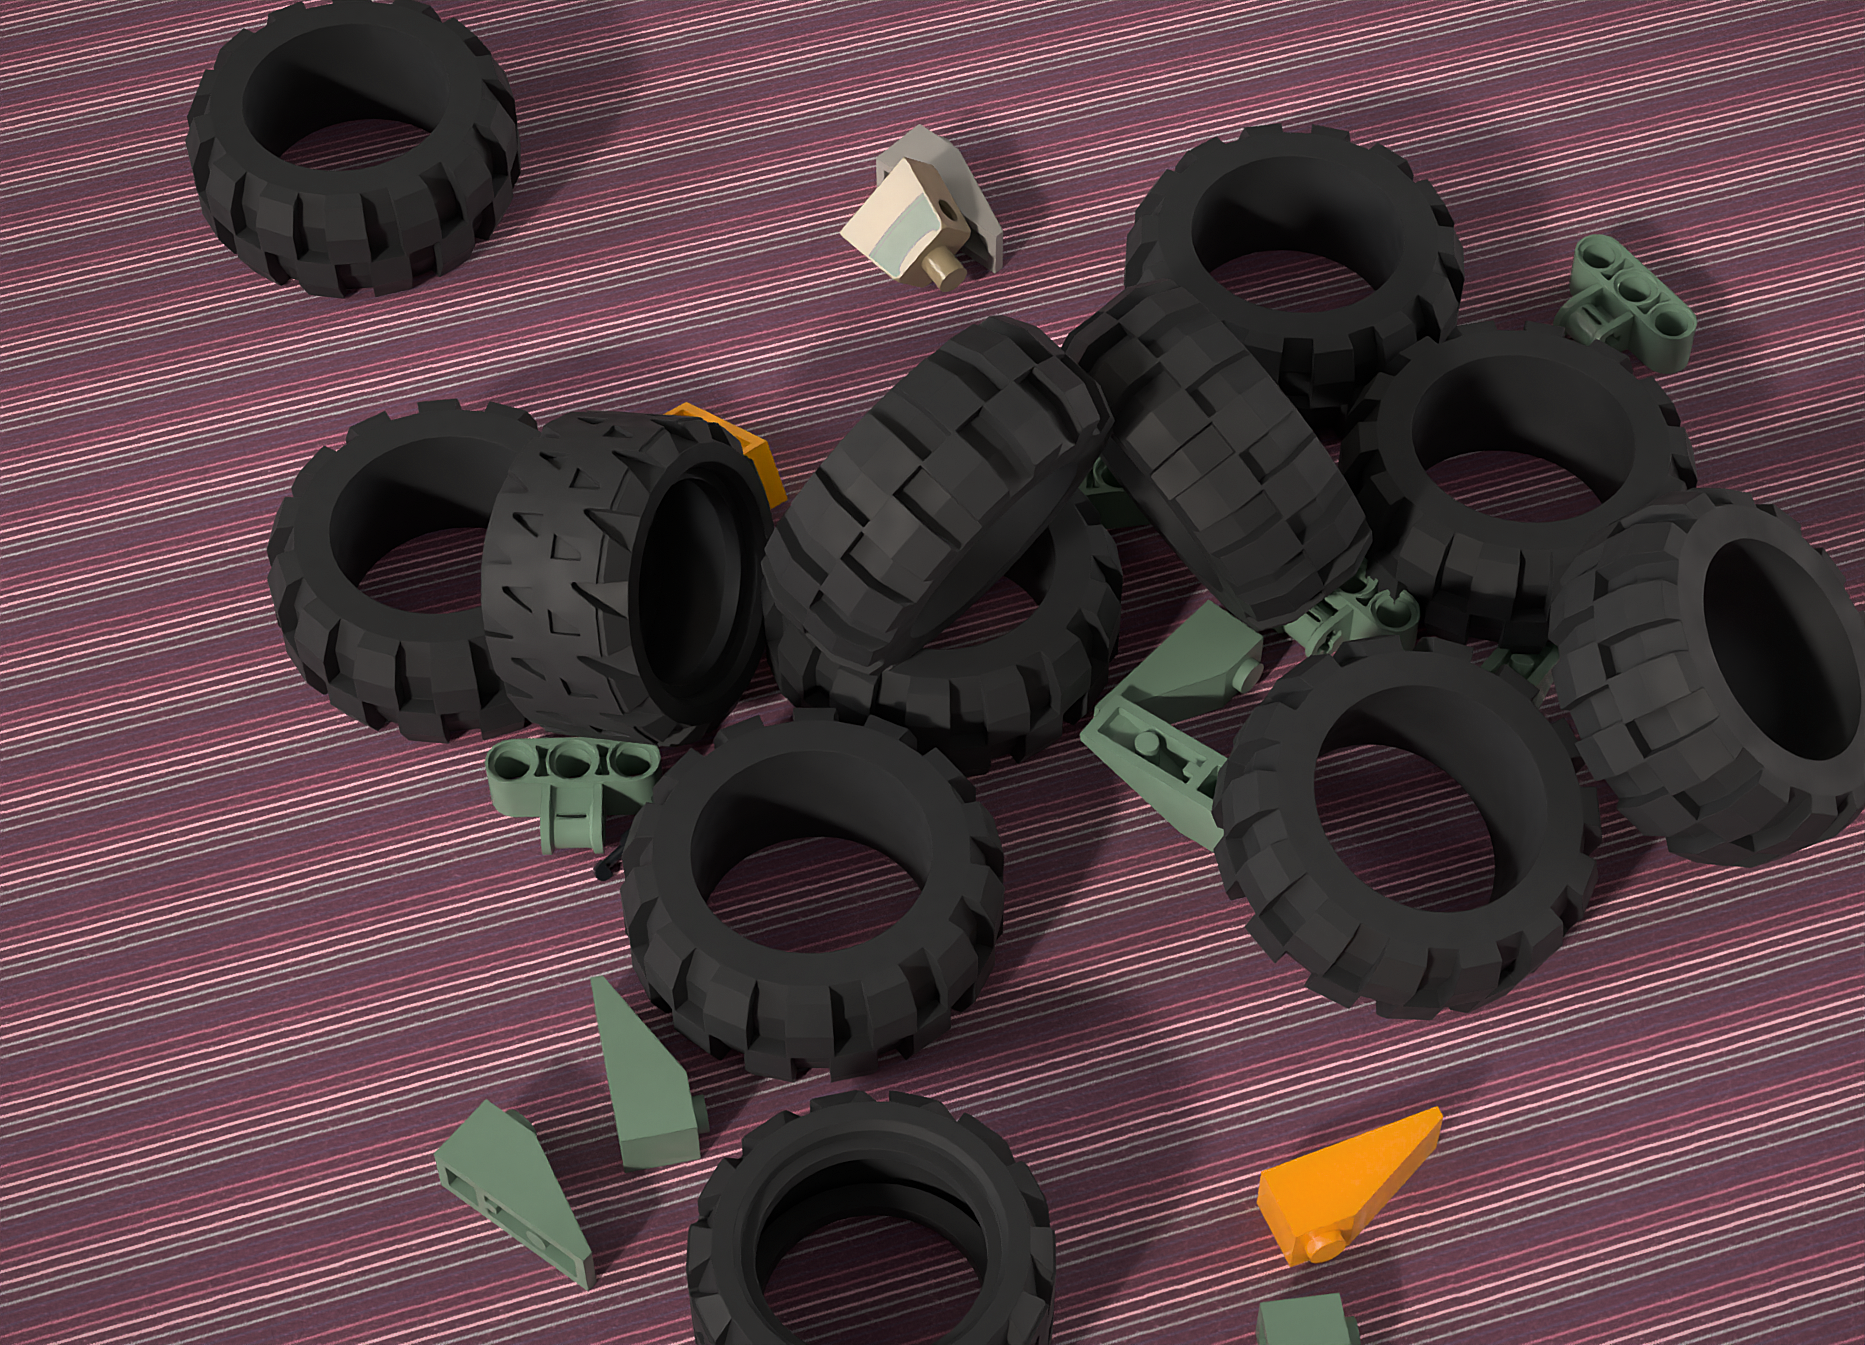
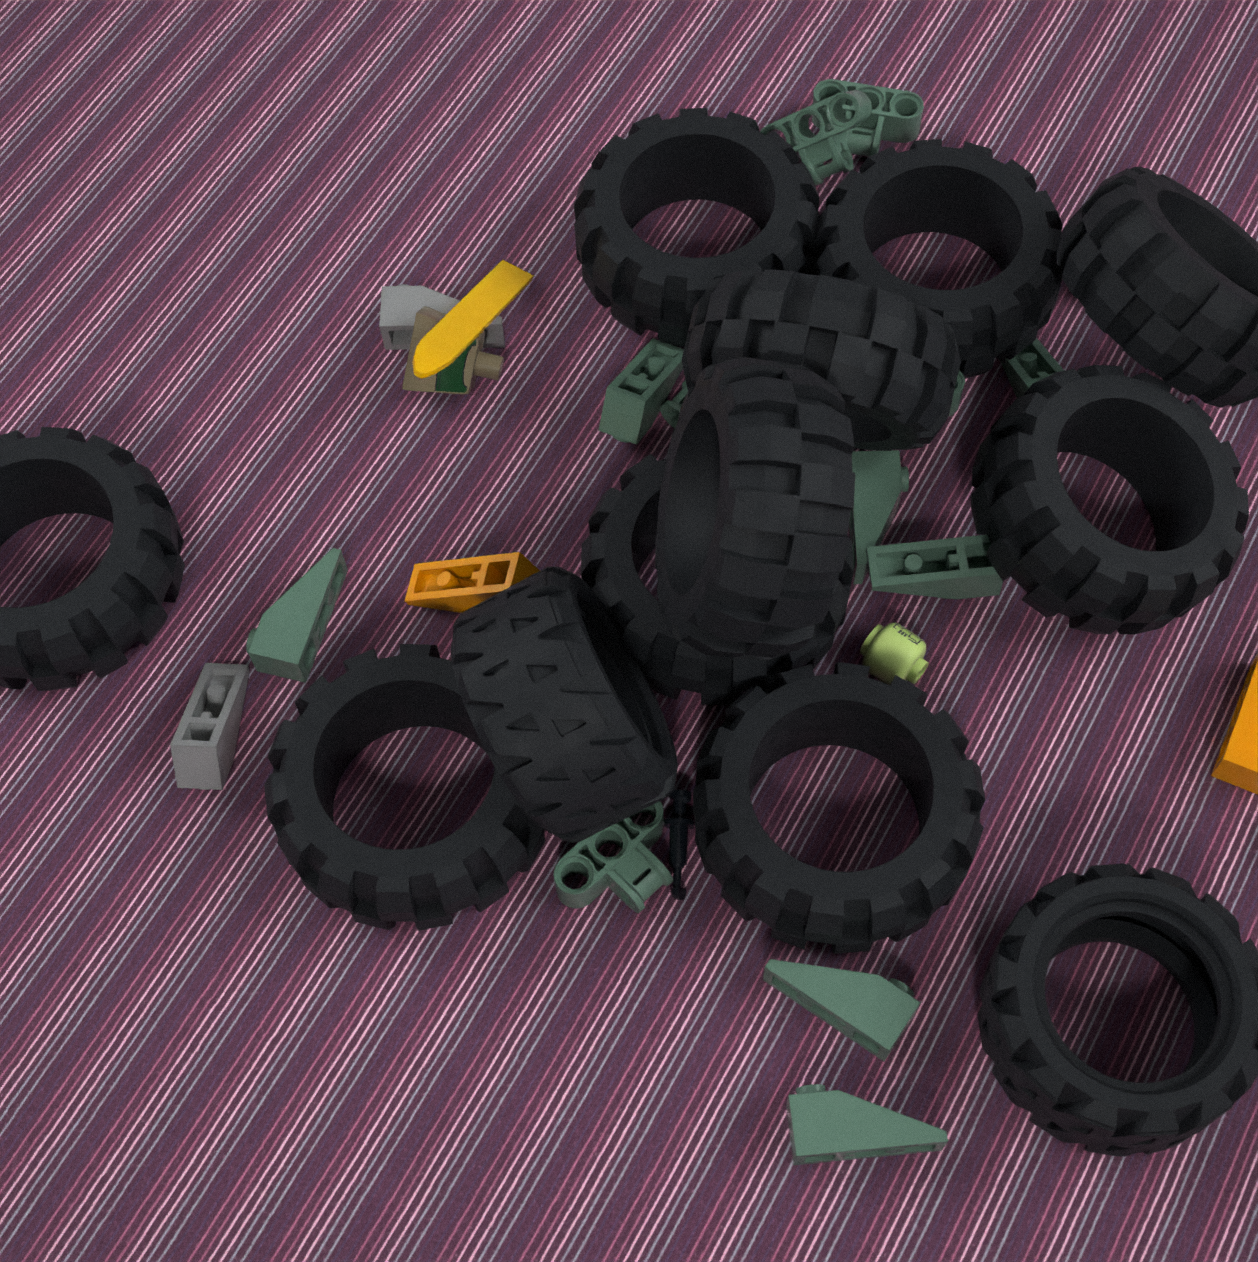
camera: 40 degrees left, 10 degrees up
none -> light grey slope [170,663,249,790]
none -> sand green slope [246,548,348,683]
none -> yellow piece [412,260,534,379]
none -> sand green piece [760,90,872,186]
none -> yellowish green head [860,622,929,685]

